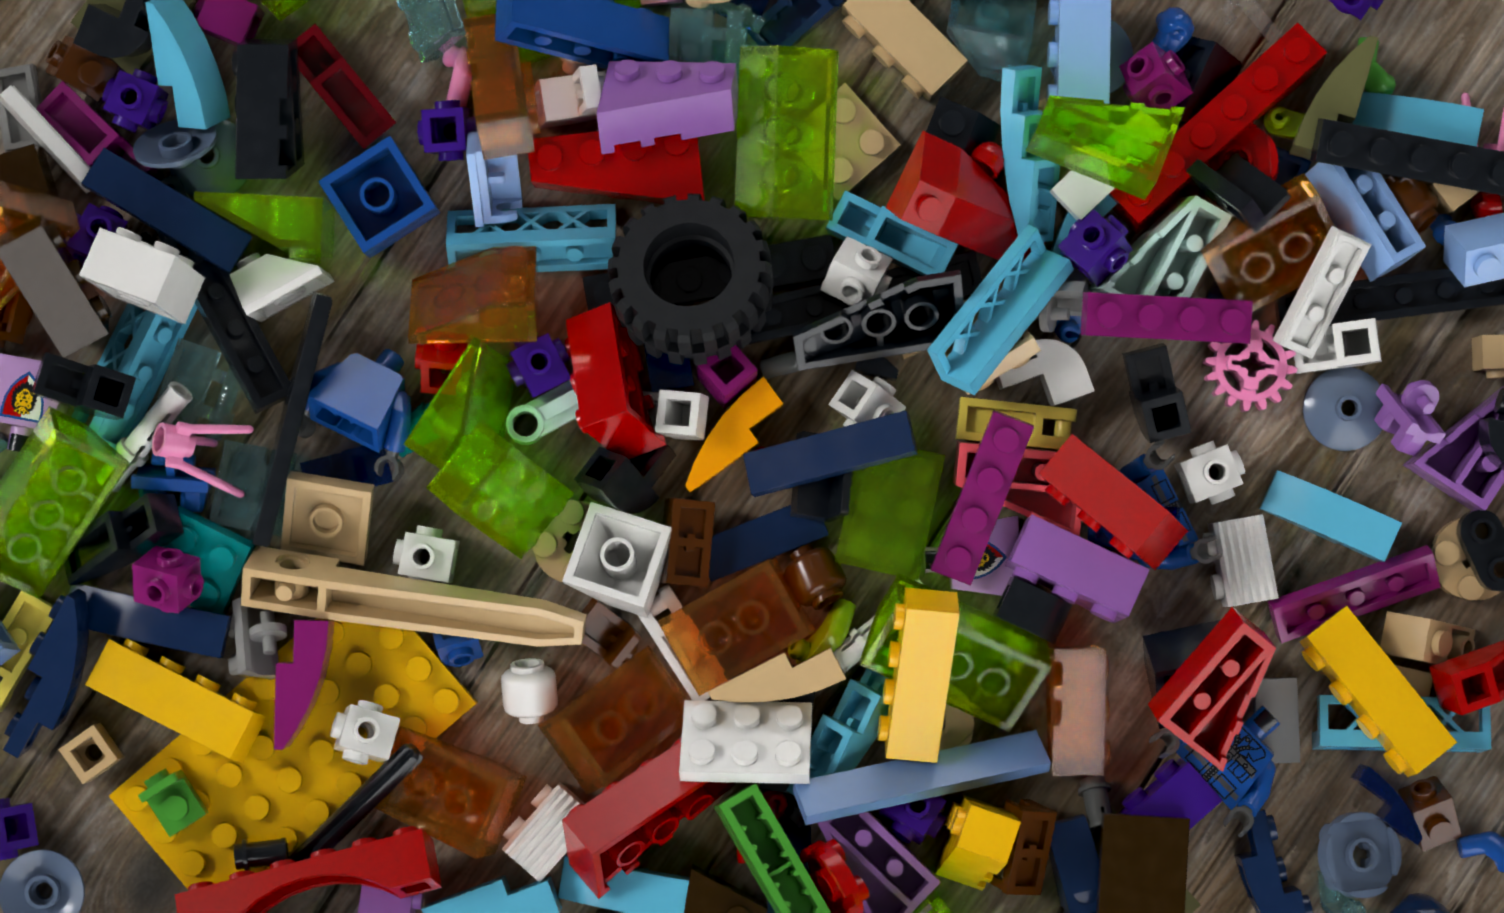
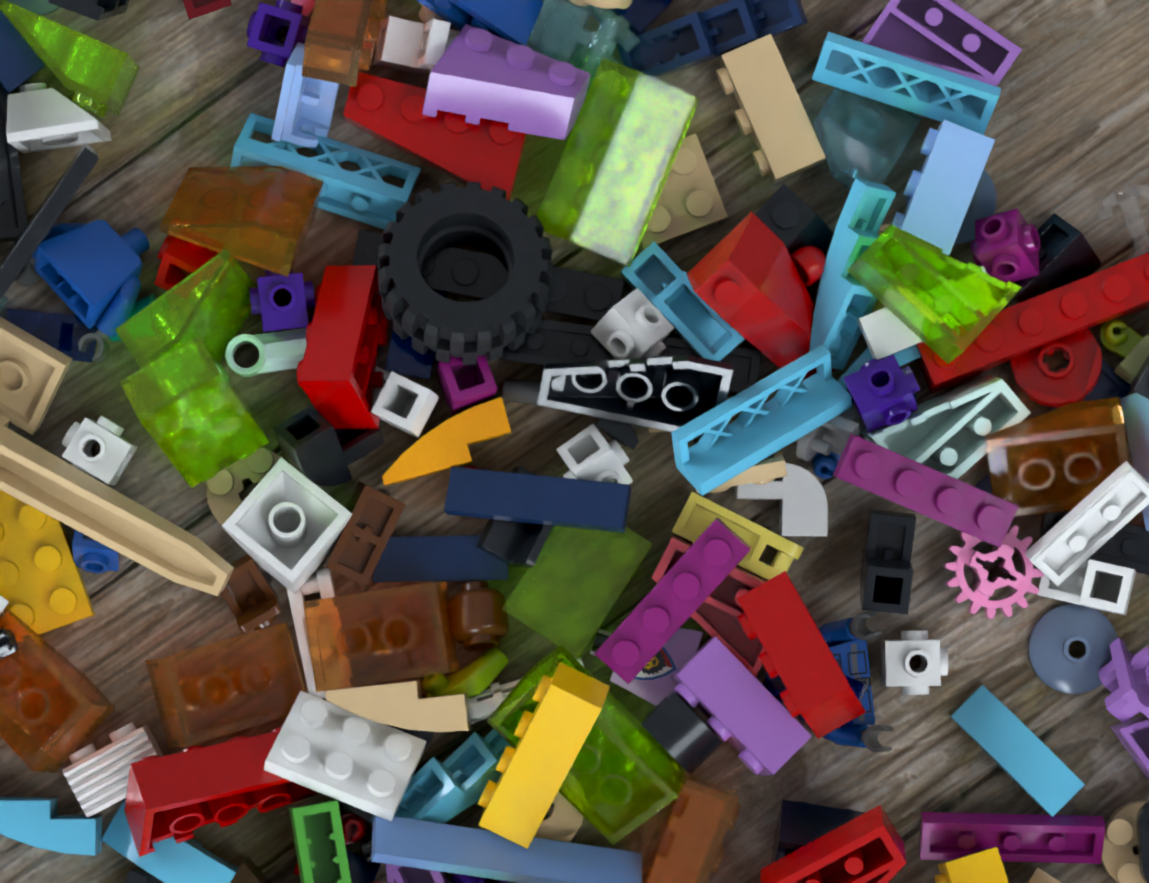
camera: 20 degrees right, 0 degrees up
blue brick [318,136,441,258] -> none
white head [501,658,558,724] -> none
blue piece [1152,7,1195,53] -> none
black panel [1186,154,1291,233] -> none
white brick [1203,514,1279,607] -> none

